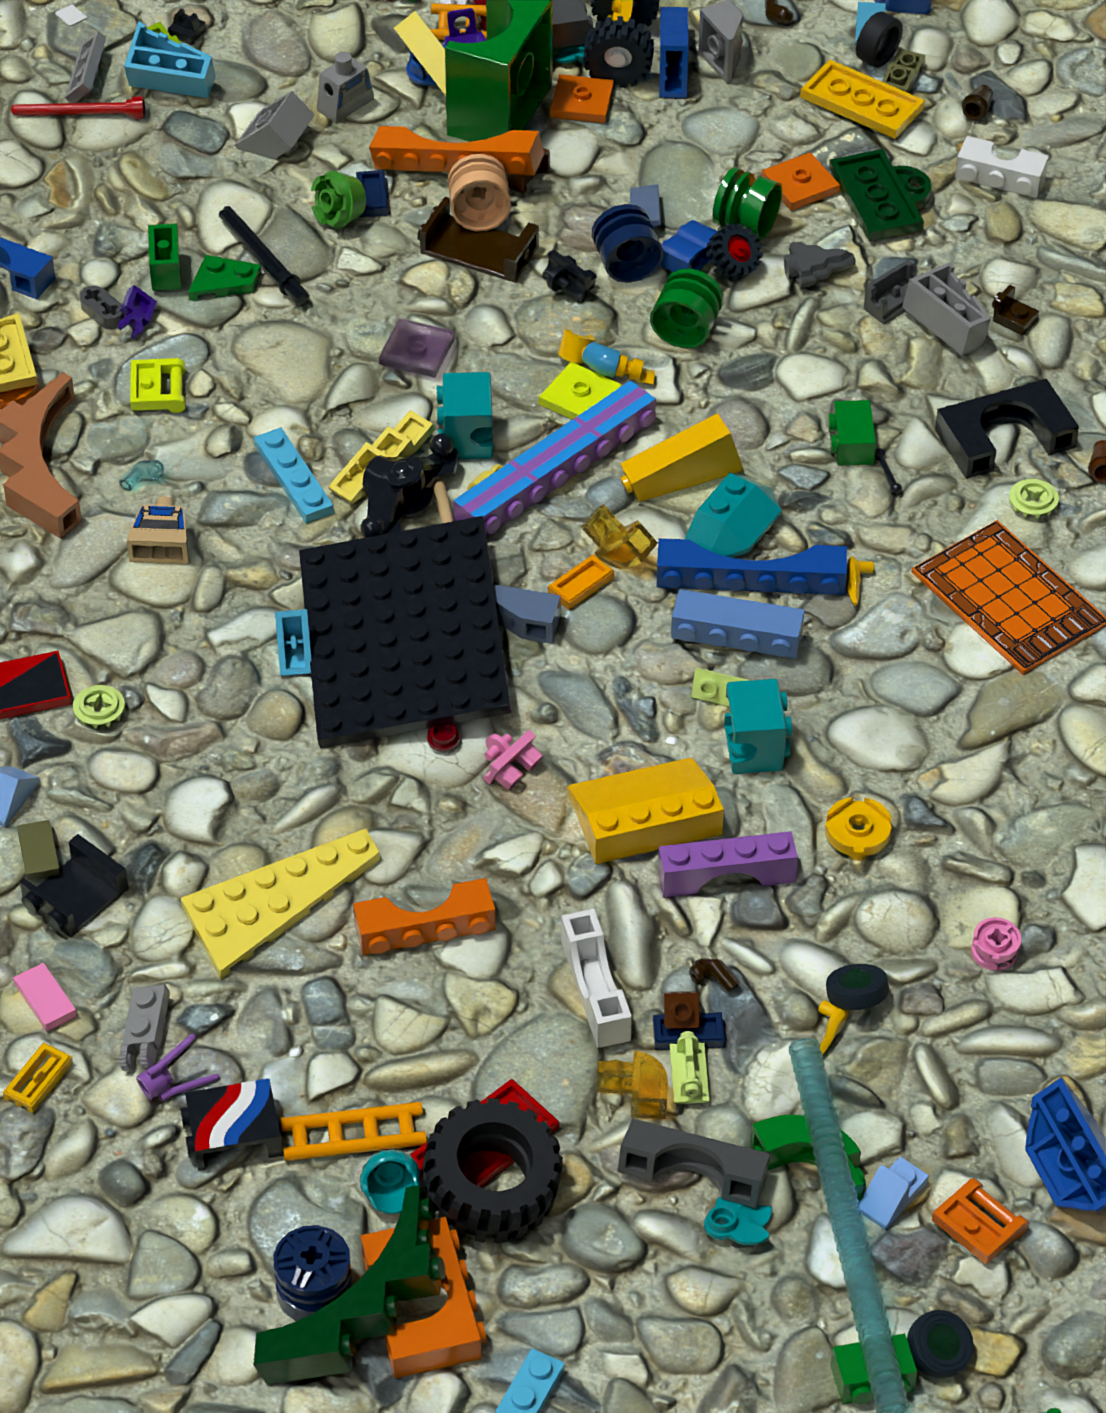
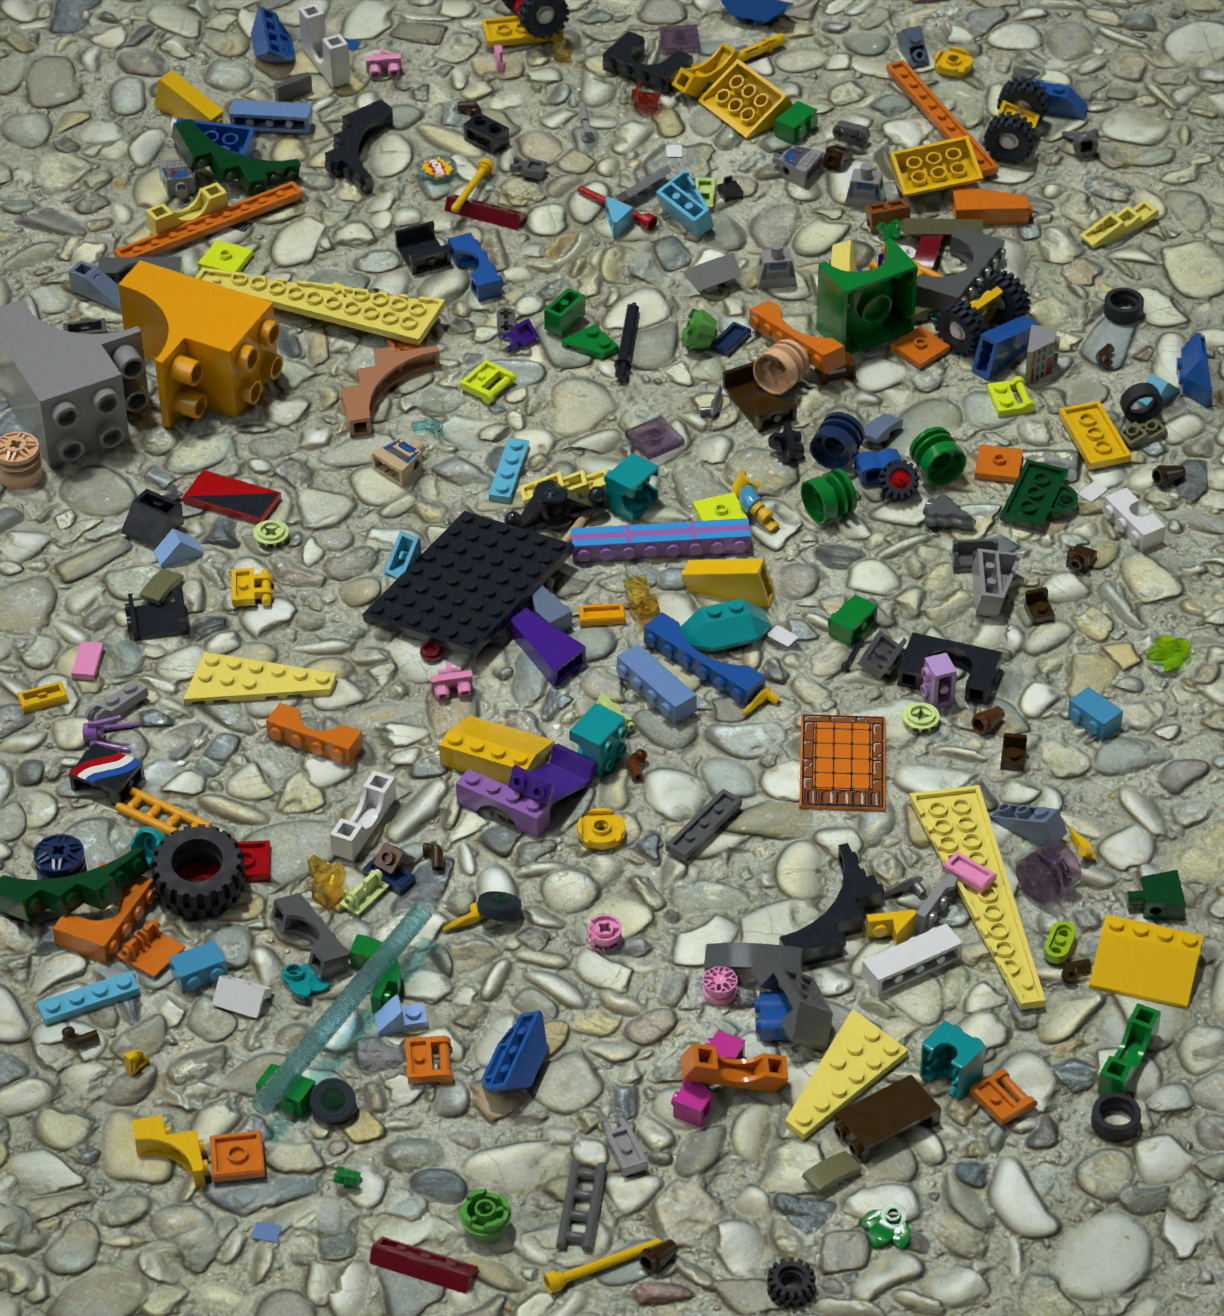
camera: 40 degrees right, 5 degrees down
none -> orange hinge [116,919,186,978]
none -> dark azure brick [169,940,228,994]
none -> white panel [212,975,273,1018]
none -> yellow plate [231,568,273,607]
none -> dark purple panel [508,744,597,806]
none -> dark purple slope [510,608,586,687]
none -> medium azure slope [605,197,633,239]
none -> reddish brown arm [626,749,648,782]
none -> dark grey plate [666,789,742,861]
none -> dark grey bar [700,386,722,416]
none -> white sticker [767,625,798,646]
none -> flat silver bracket [857,631,908,680]
none -> lavender brick [920,653,957,708]
none -> neon yellow plate [986,376,1036,418]
none -> dark brown bracket [1066,544,1097,574]
none -> white sticker [1078,481,1107,502]

